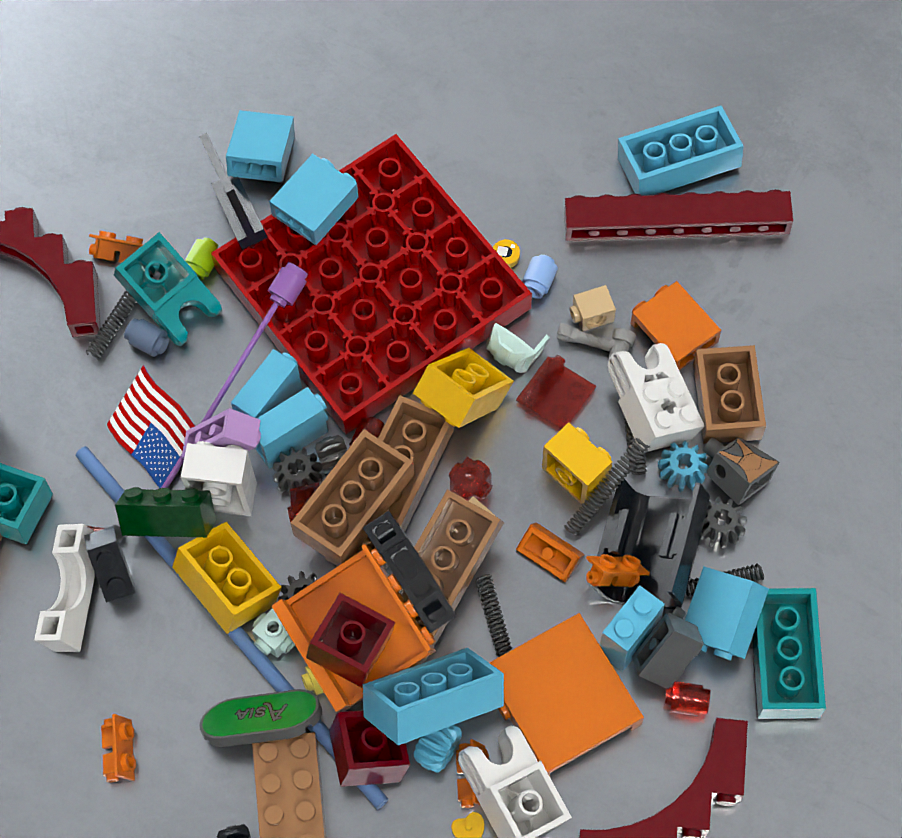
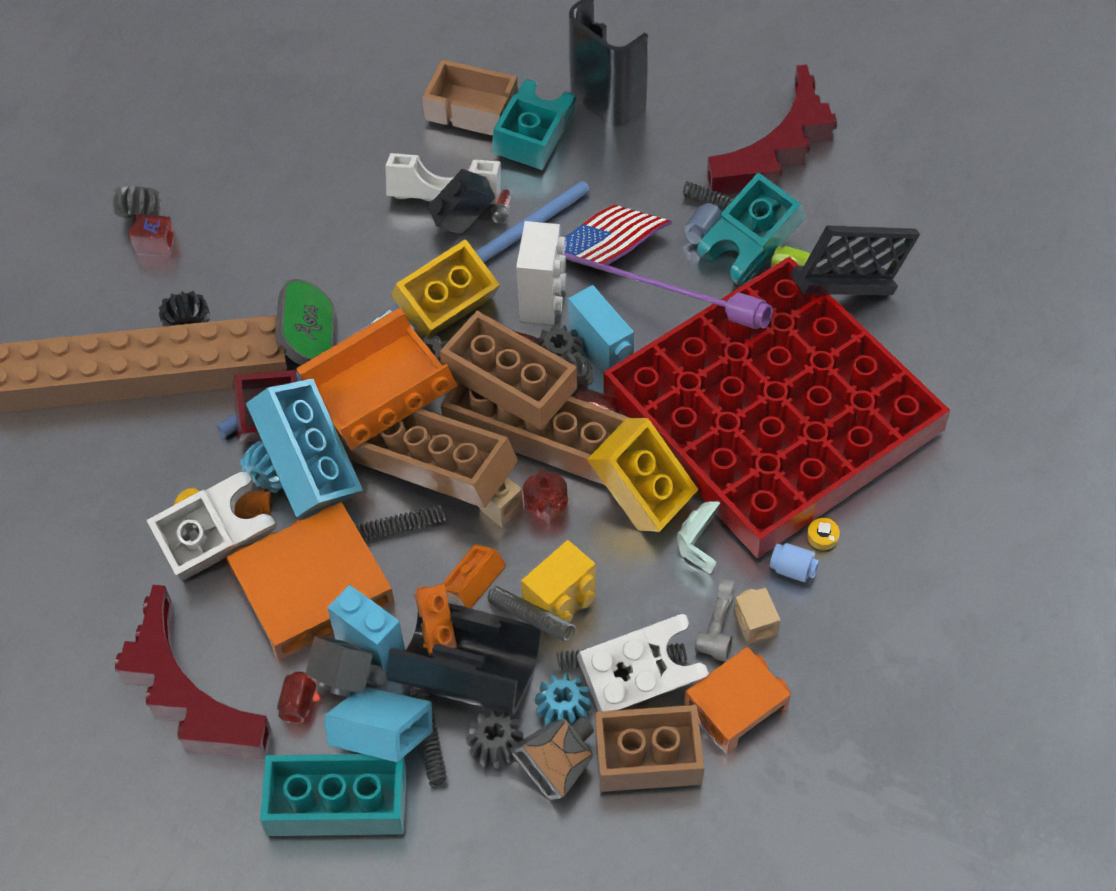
camera: 90 degrees right, 10 degrees down
orange hinge [89,231,144,263] -> none
orange hinge [101,714,136,783] -> none
dark green brick [115,487,217,538] -> none
lavender brick [181,408,261,459] -> none
medium azure brick [226,110,295,182] -> none
medium azure brick [231,349,302,418] -> none
medium azure brick [269,153,359,245] -> none
dark red brick [306,593,395,688] -> none
black slope [363,511,457,633] -> none
clear red hinge [516,355,596,429] -> none
dark red brick [564,189,793,241] -> none
medium azure brick [618,105,744,196] -> none

